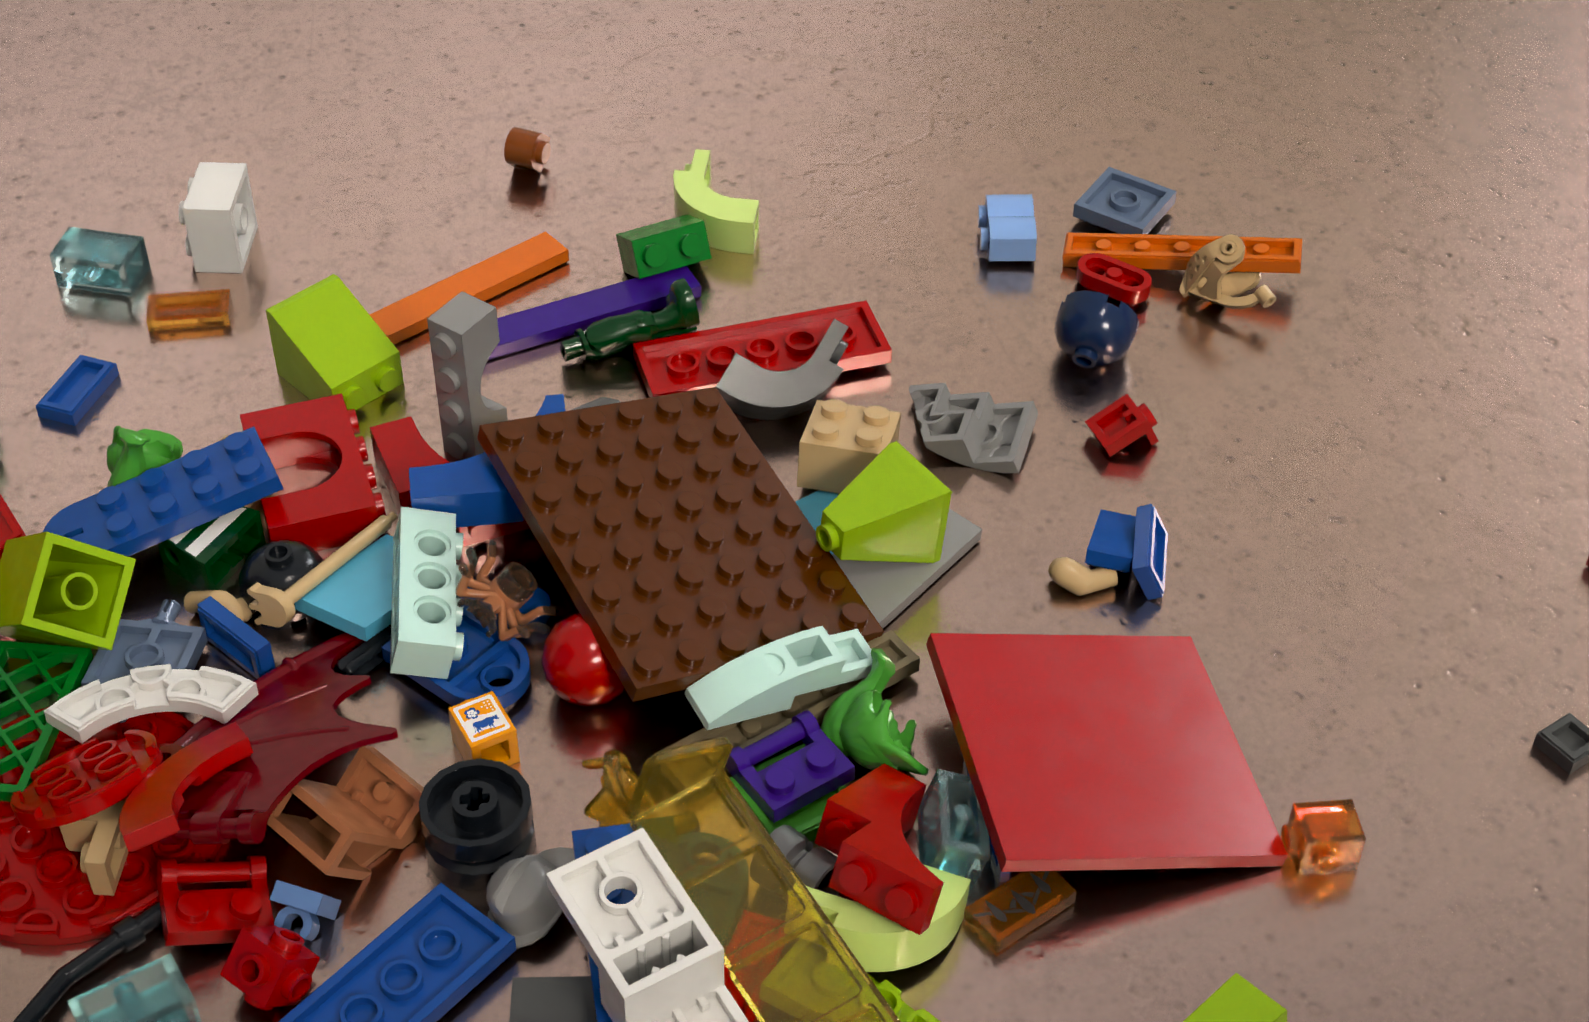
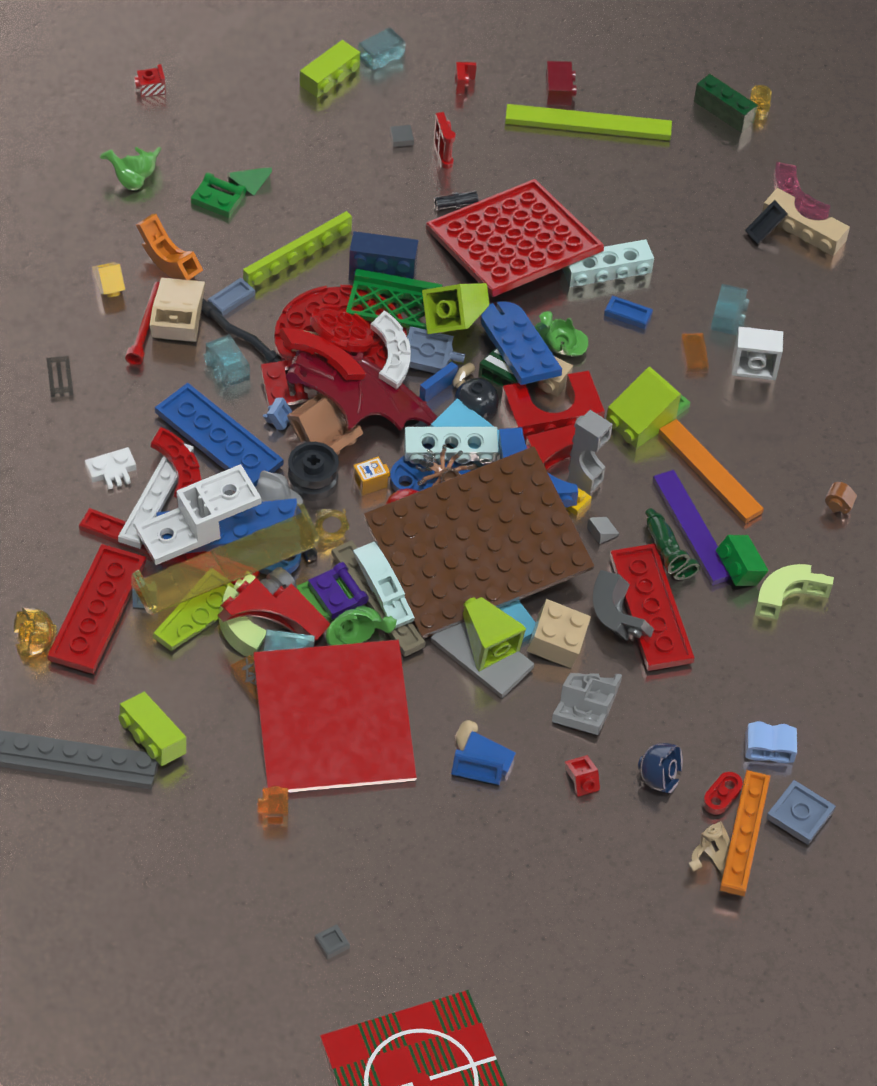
camera: 90 degrees right, 10 degrees up
red brick [220,925,320,1010] -> none
tan piece [247,512,397,627] -> none

